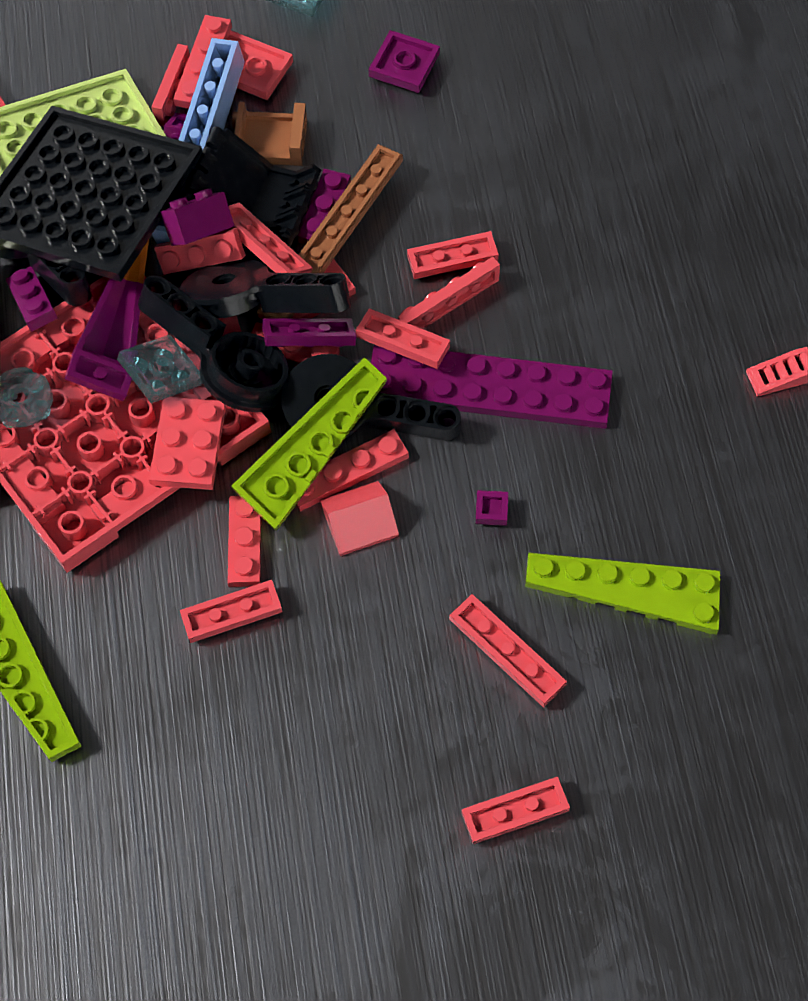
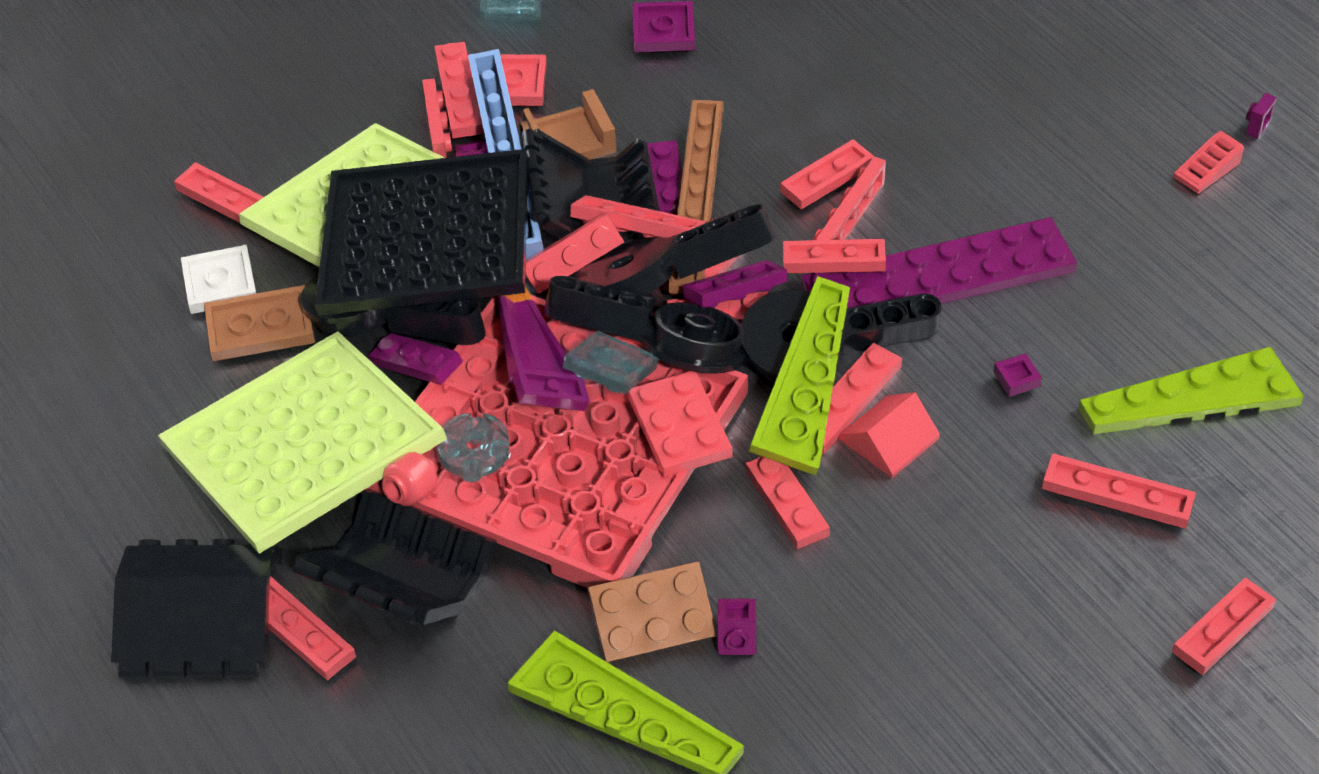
camera: 25 degrees left, 15 degrees down
magenta brick [160,189,235,246] -> none
coral plate [180,580,283,643] -> none
none -> nougat plate [587,561,717,662]
none -> magenta bracket [718,599,756,655]

